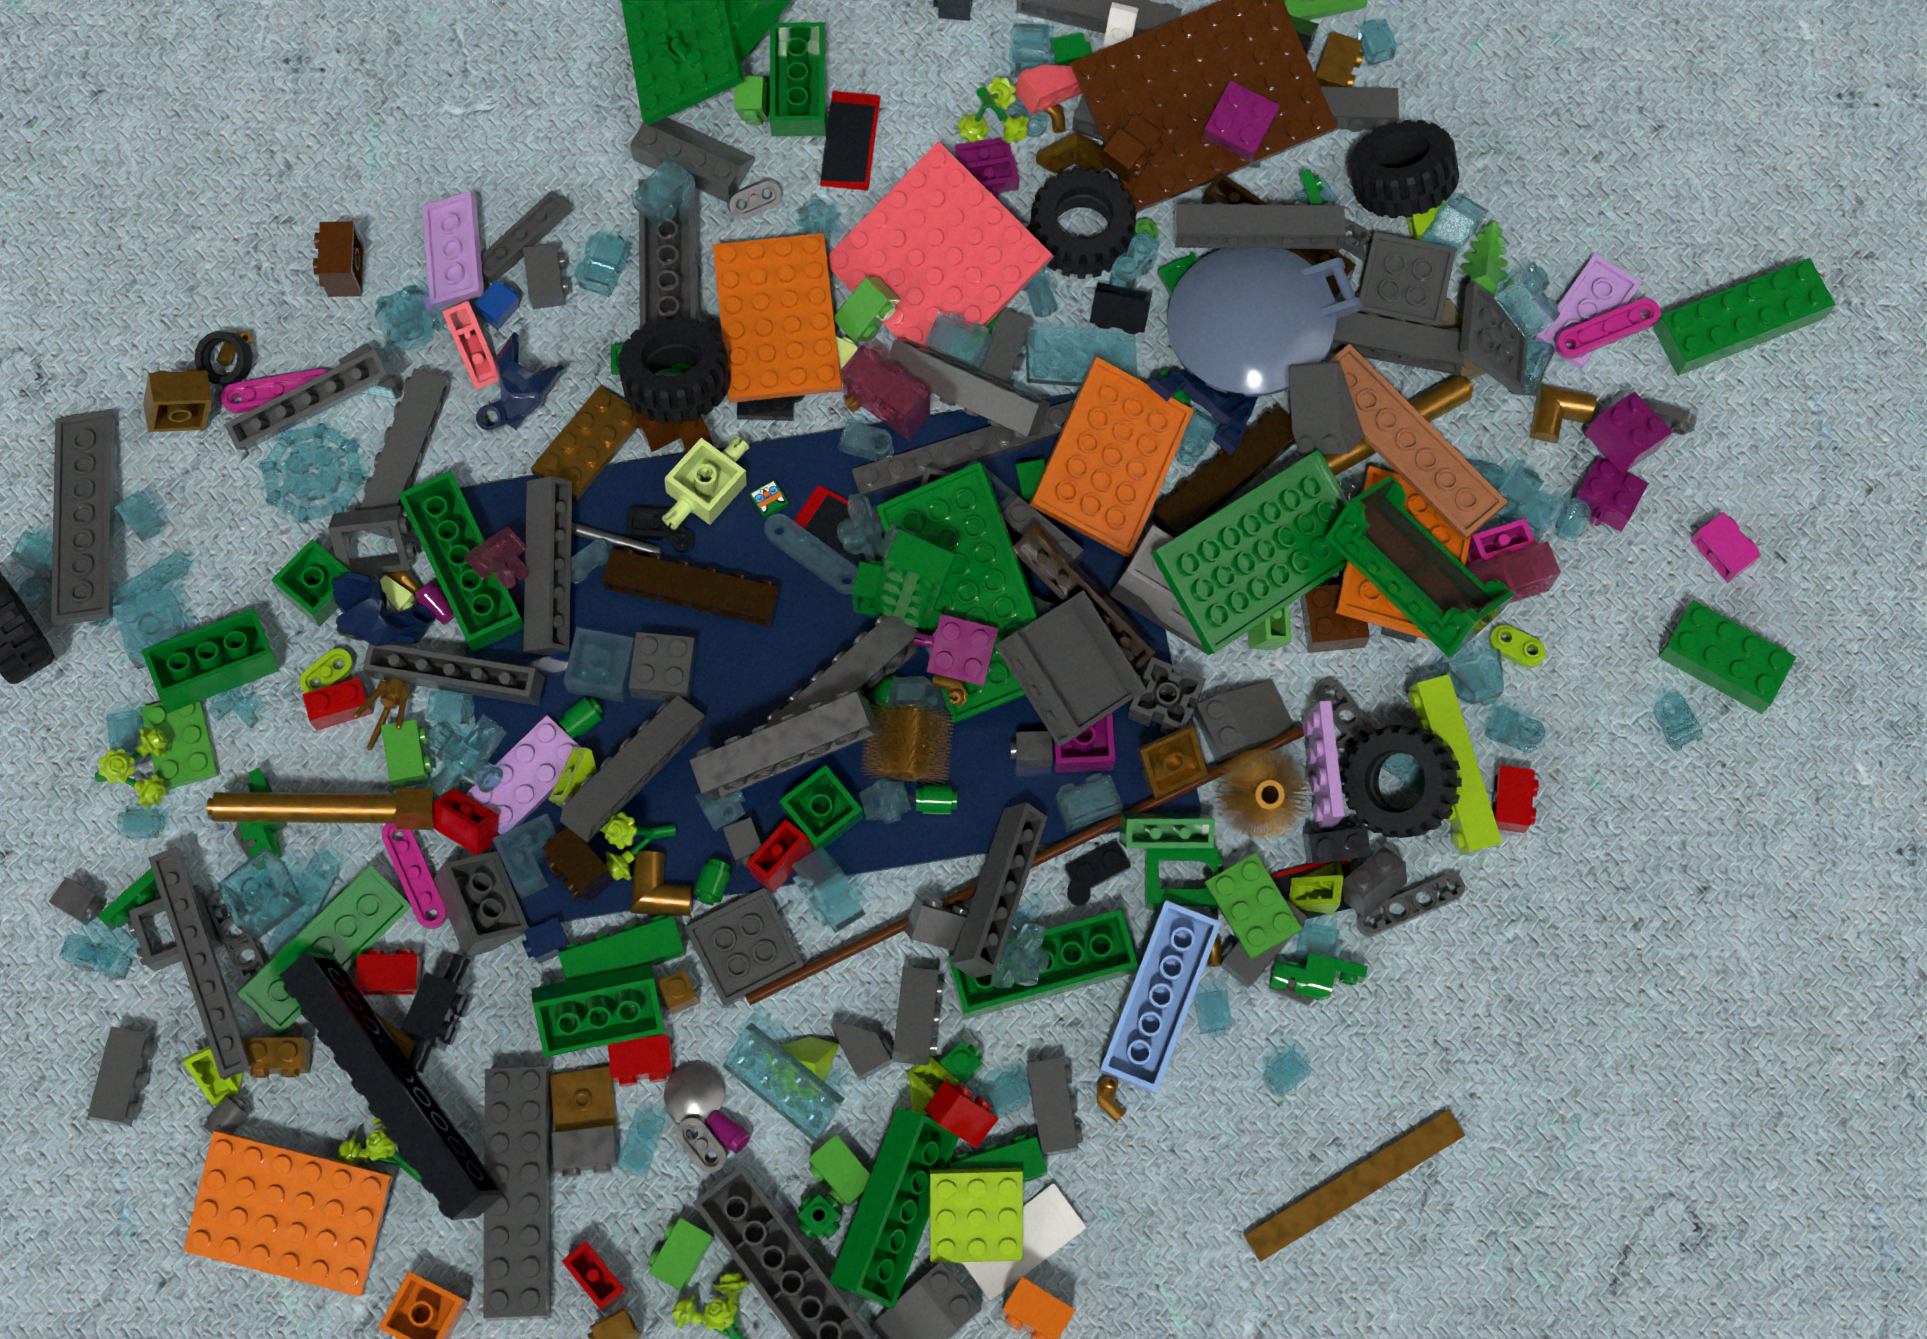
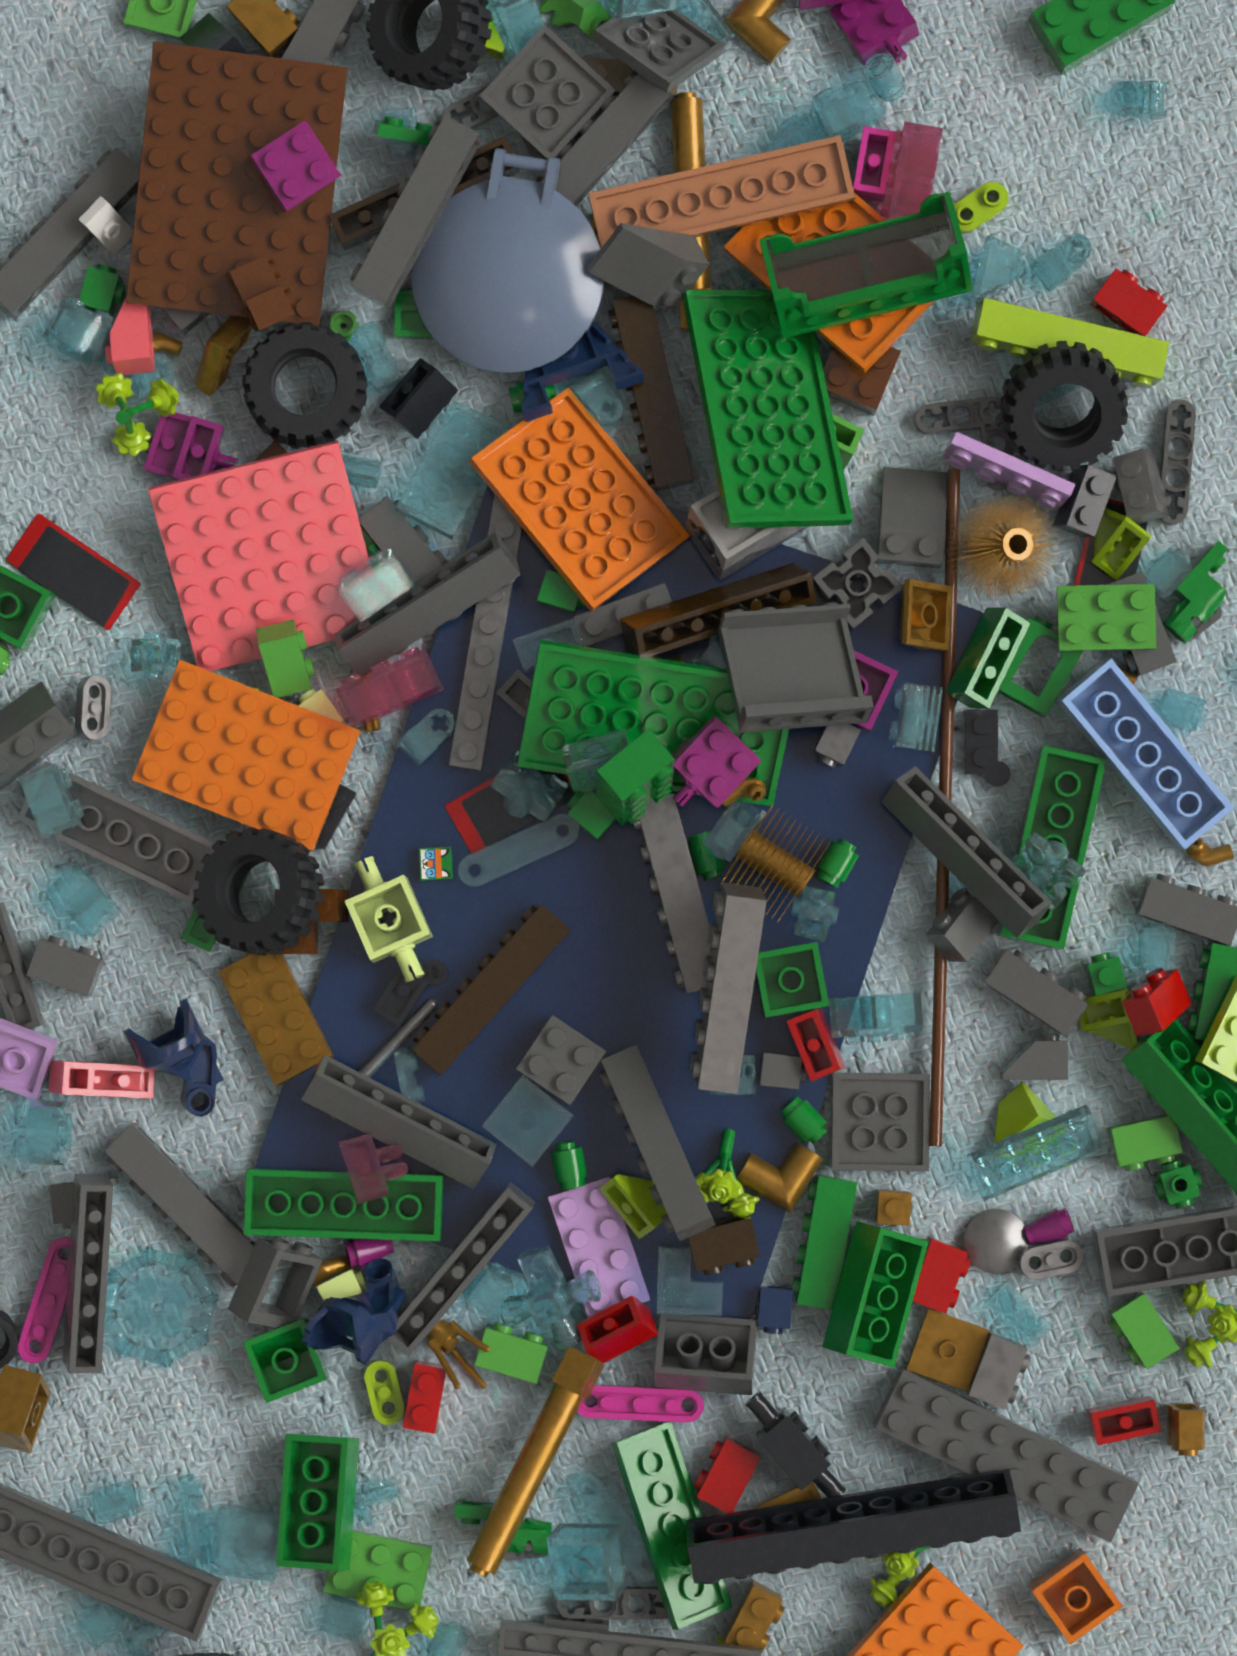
camera: 60 degrees left, 15 degrees up
blue brick [474,280,519,330] -> none

